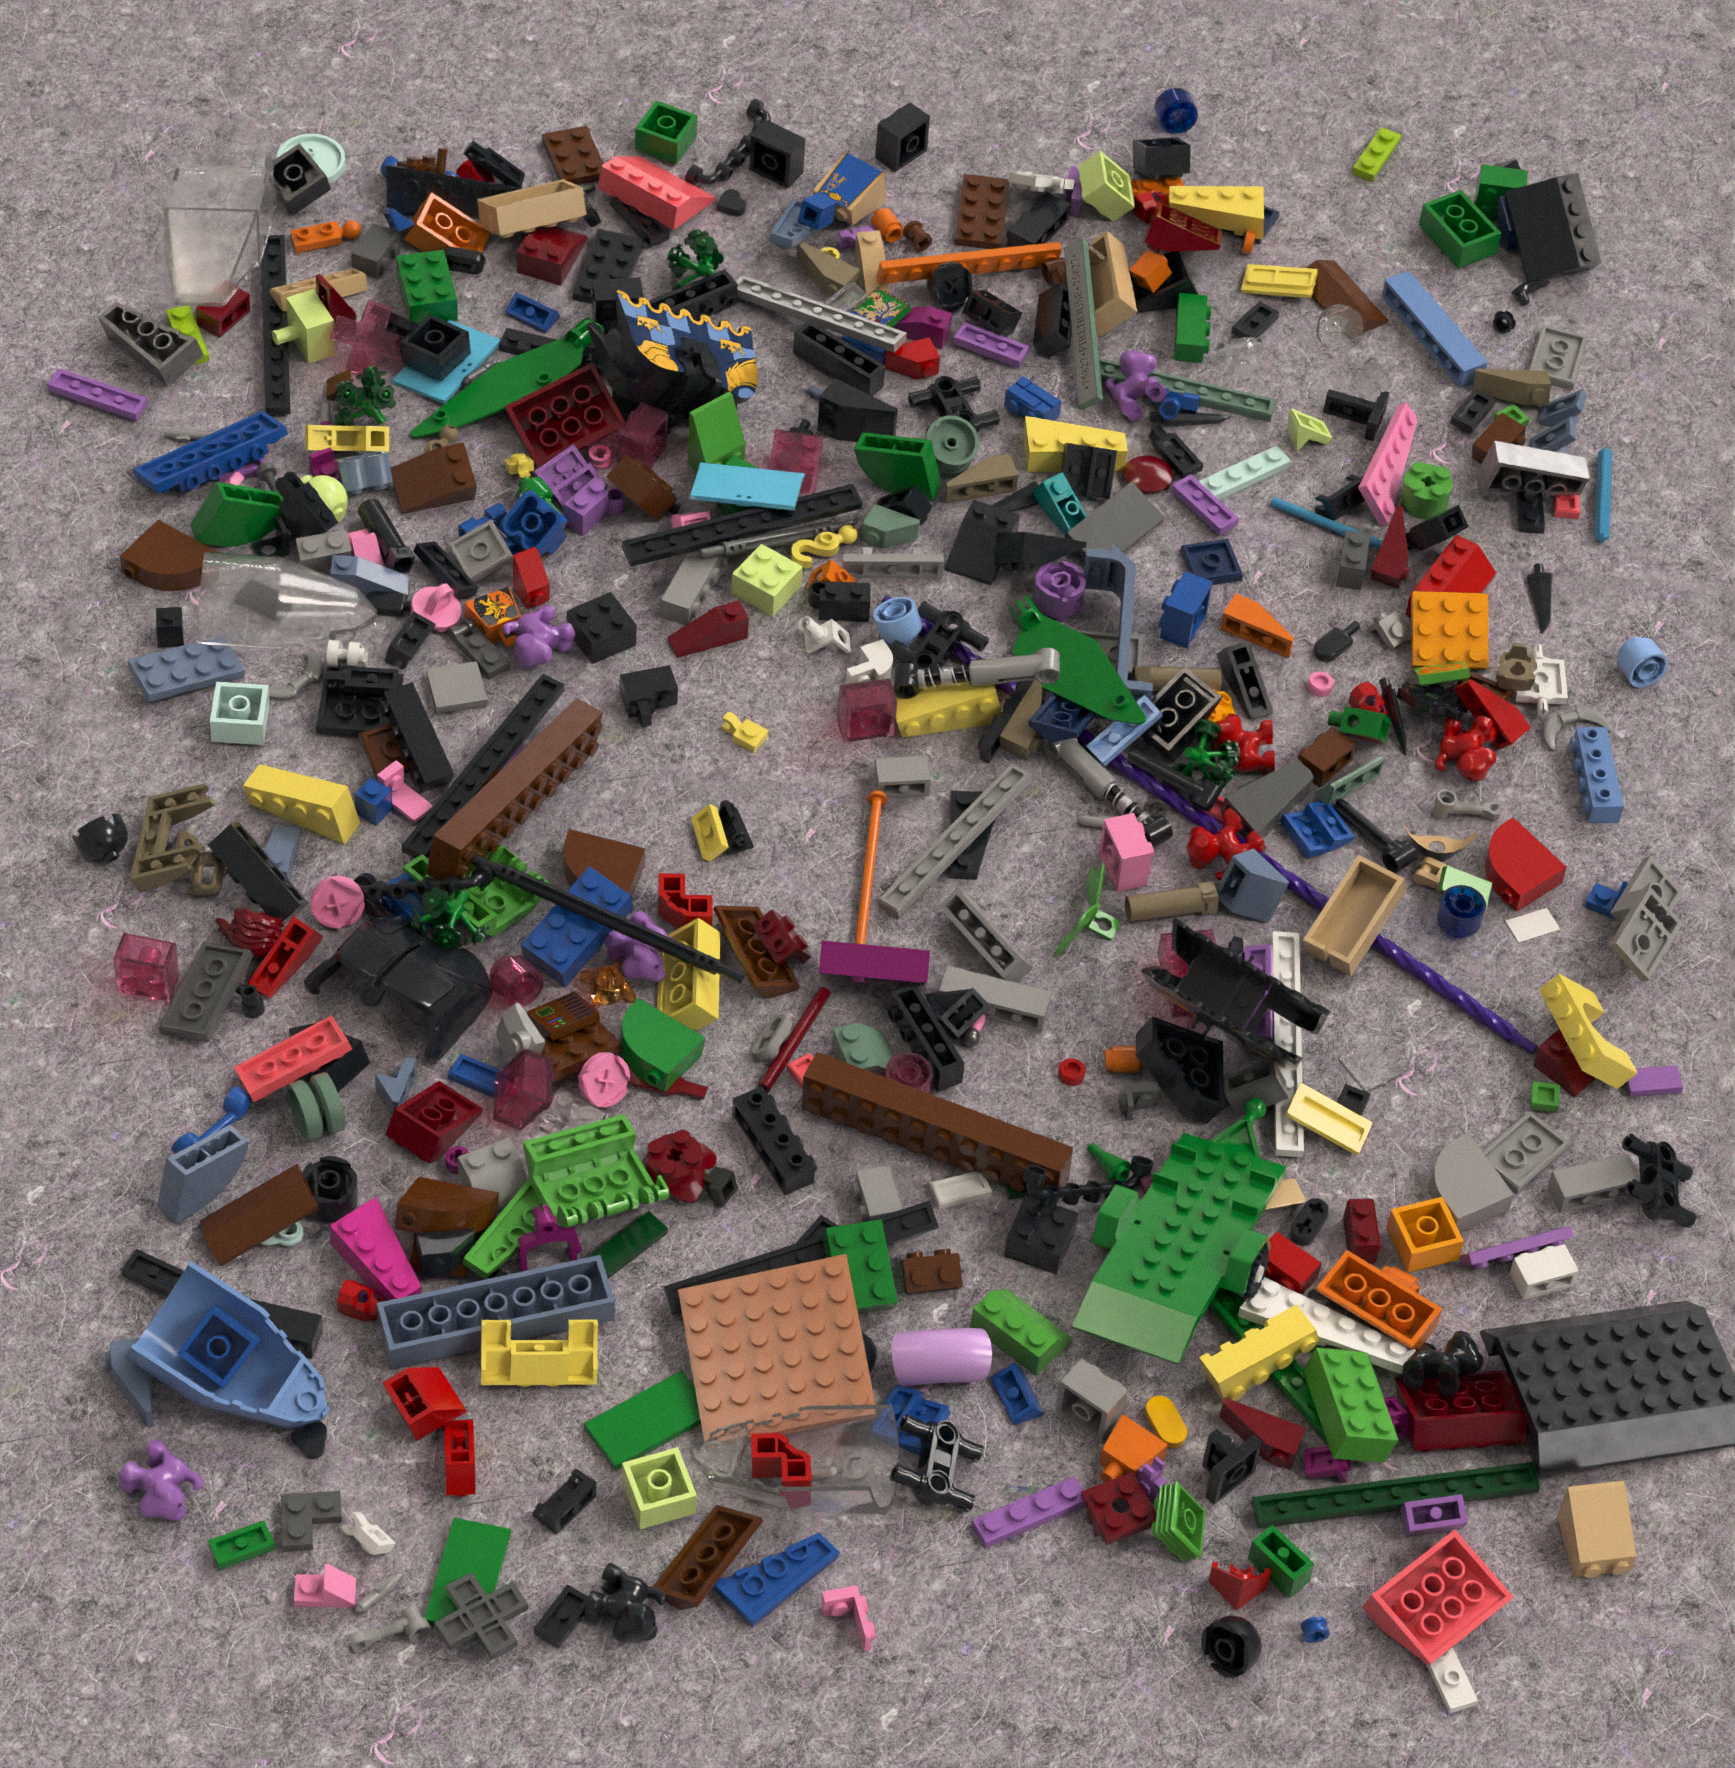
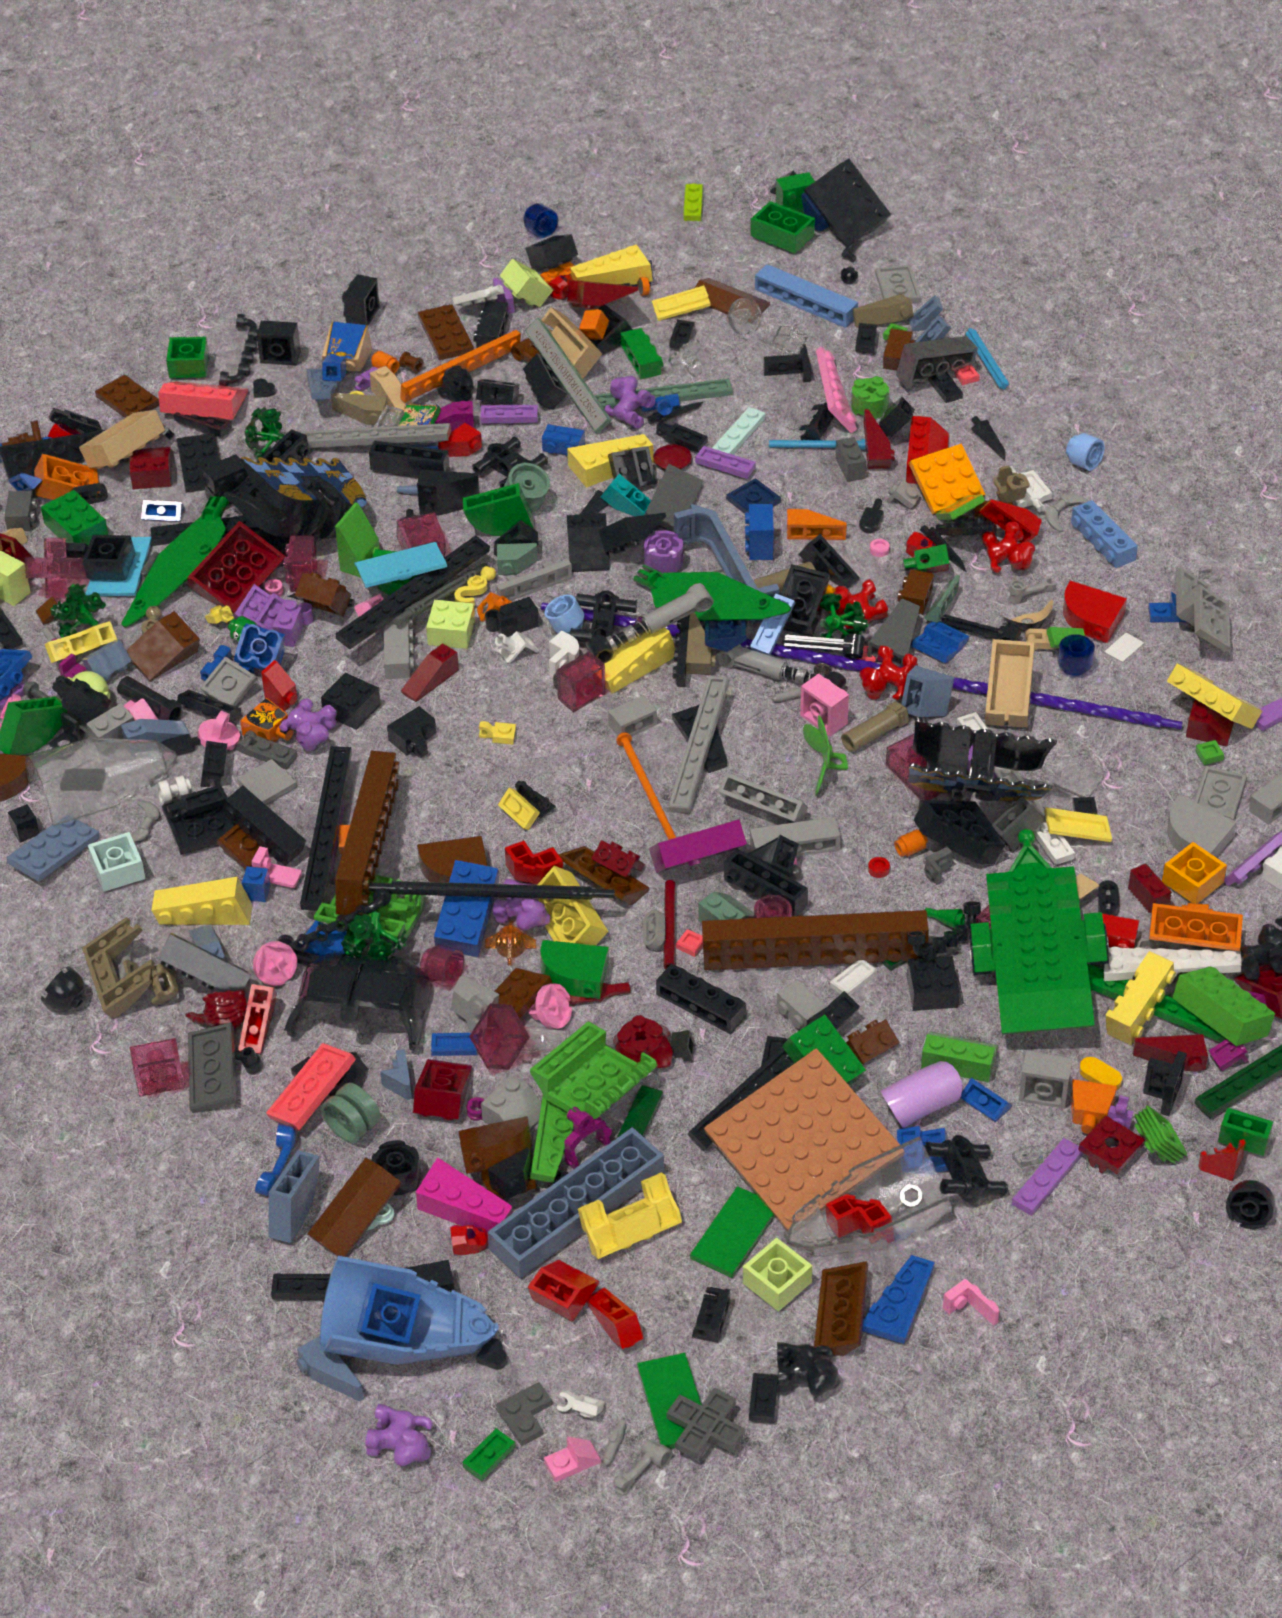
camera: 20 degrees left, 5 degrees down
reddish brown tile [527,991,600,1041] -> none
dark tan slope [944,454,1019,504] -> none
yellowish green slope [1288,409,1333,451] -> none

